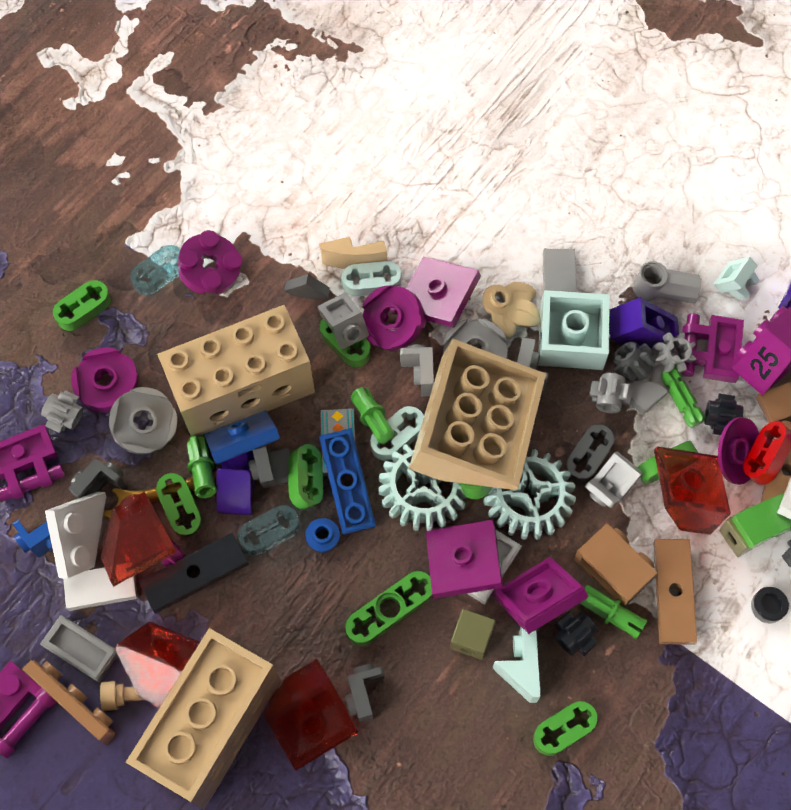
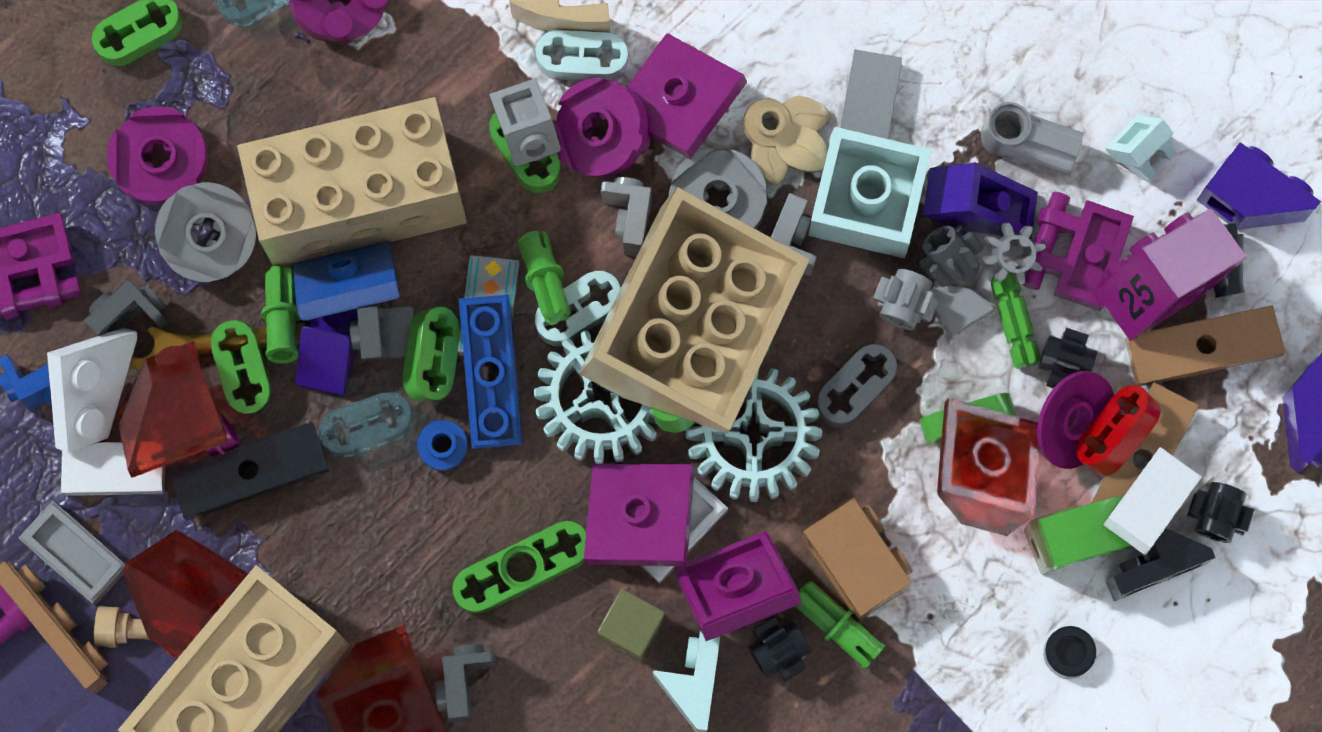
camera: 10 degrees right, 10 degrees up
light grey gear [41,390,84,433] -> none
dark grey tile [284,274,330,299] -> none
bracket [585,451,643,508] -> none
medium nougat tile [653,539,697,645] -> none

